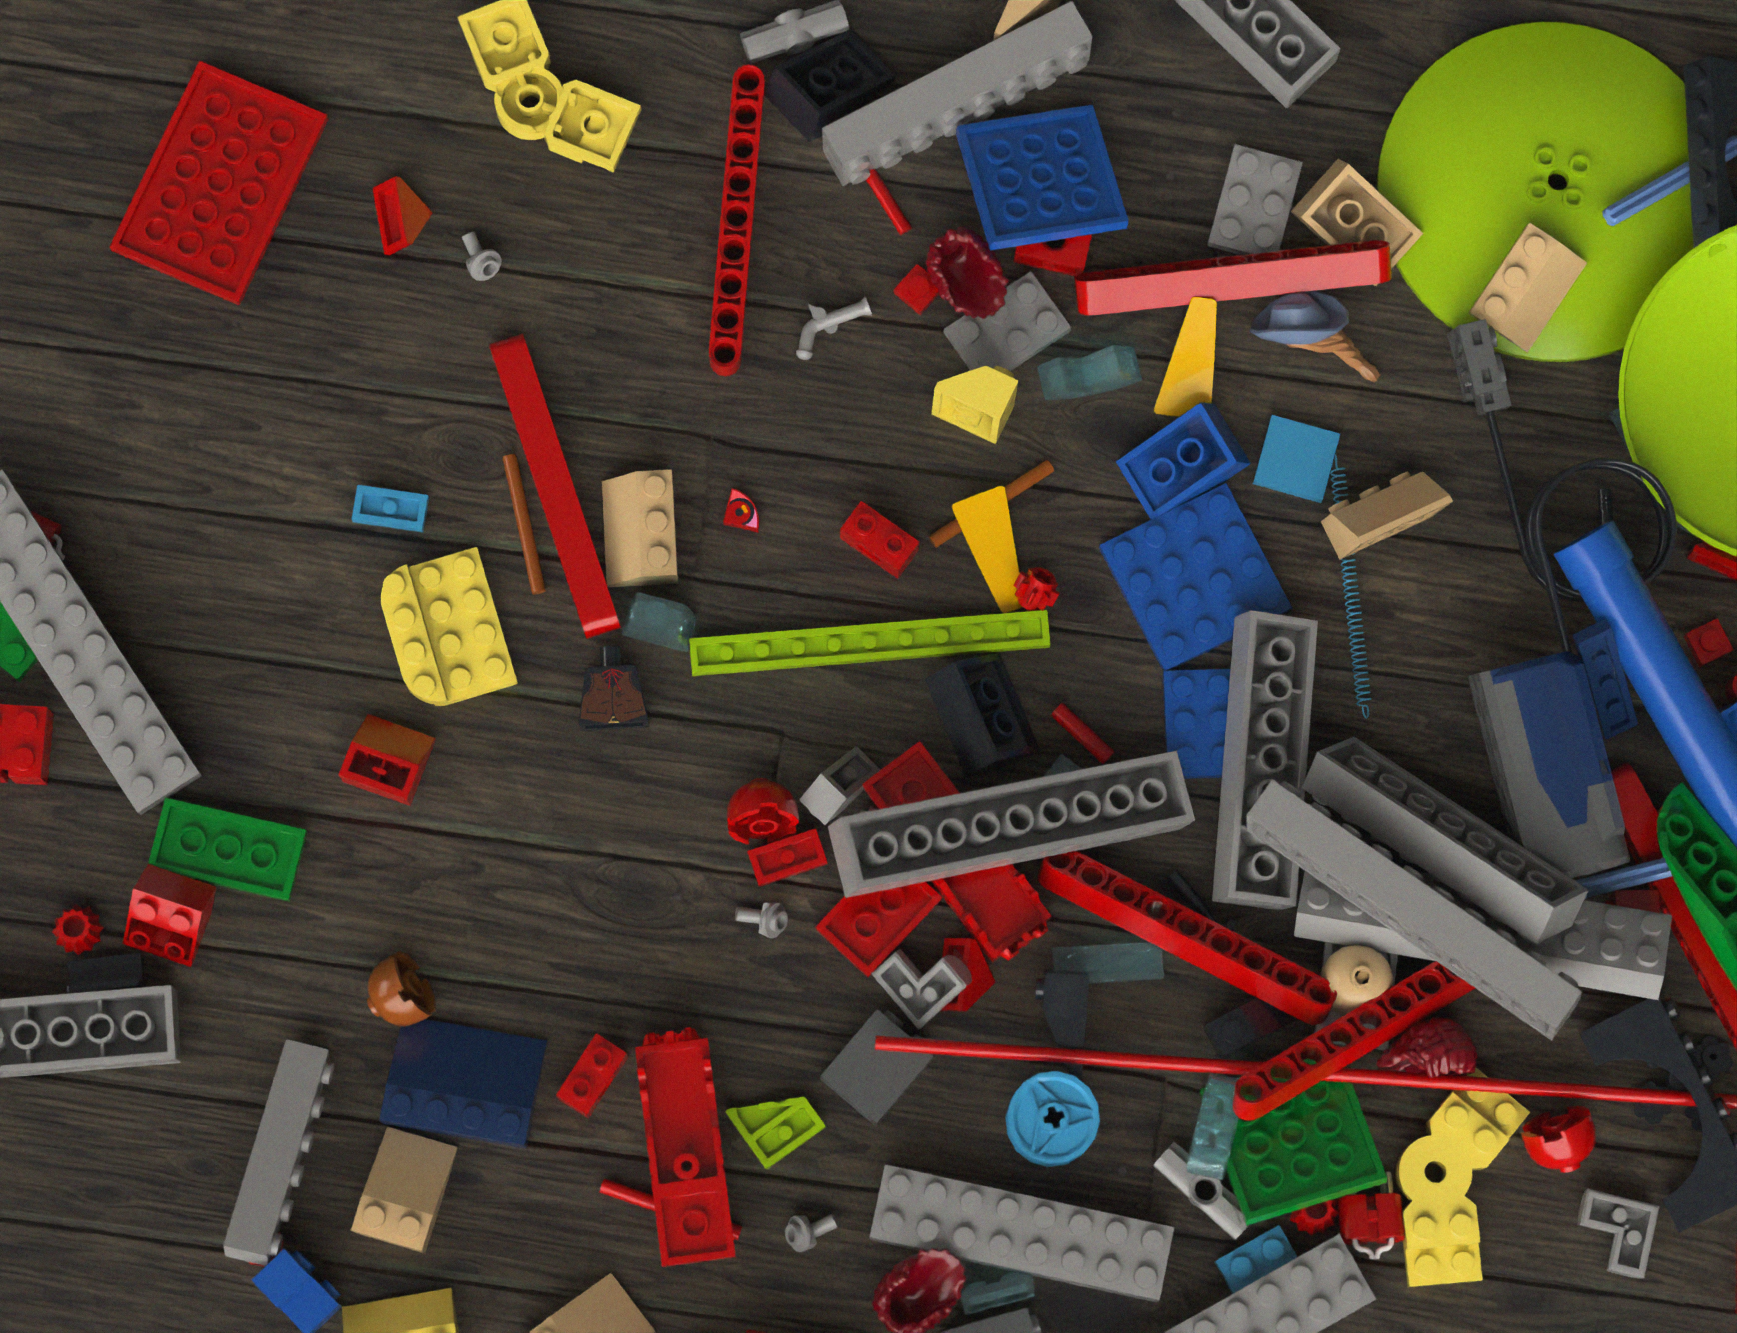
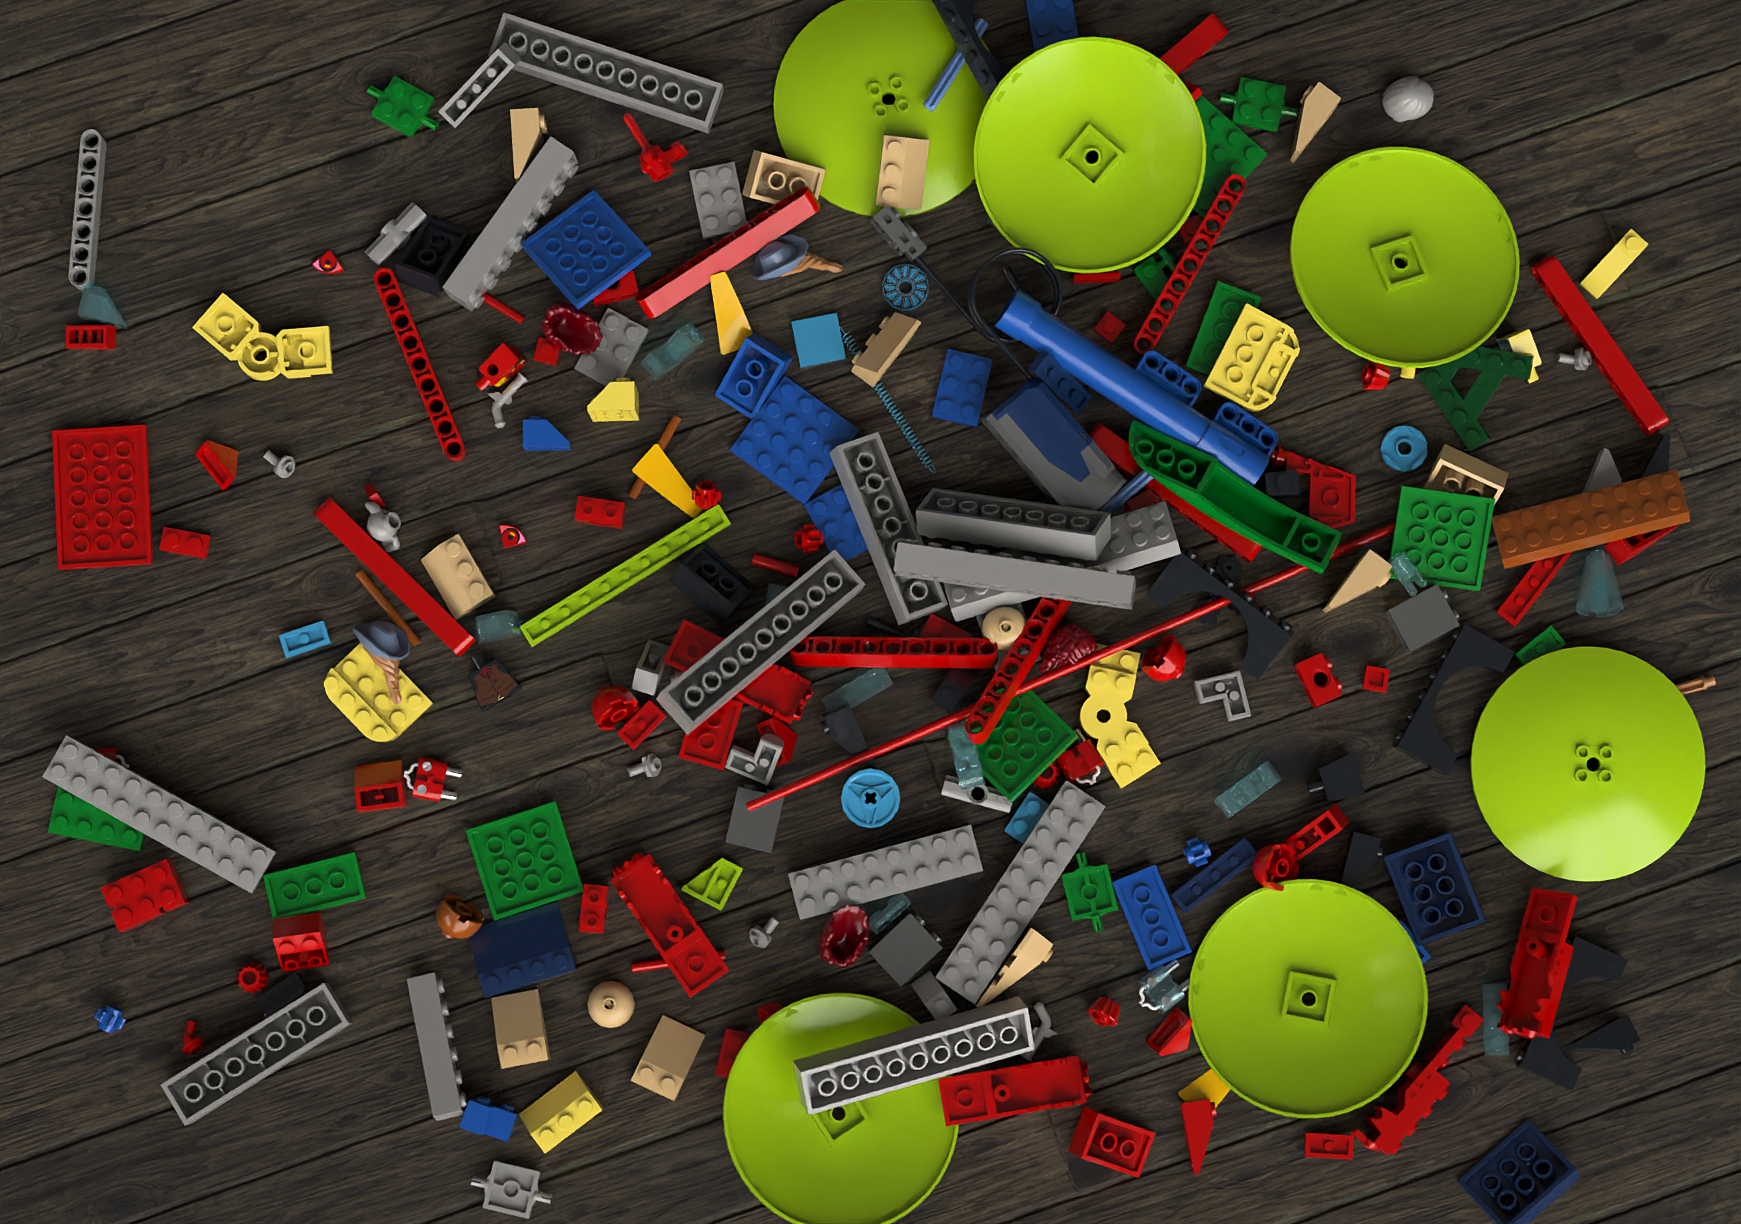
camera: 25 degrees left, 5 degrees up
none -> red plate [159,527,211,559]
none -> red tile [312,251,344,274]
none -> sand blue hat [353,621,411,704]
none -> red tile [364,483,388,510]
none -> light grey piece [365,502,401,552]
none -> red piece [403,756,462,802]
none -> green plate [466,801,583,921]
none -> red torso [475,343,528,393]
none -> blue slope [523,416,572,451]
none -> tan cylinder [587,981,635,1028]
none -> red piece [623,113,688,183]
none -> red gear [794,524,823,553]
none -> tile [883,264,928,311]
none -> red plate [920,614,972,654]
none -> blue plate [932,349,993,428]

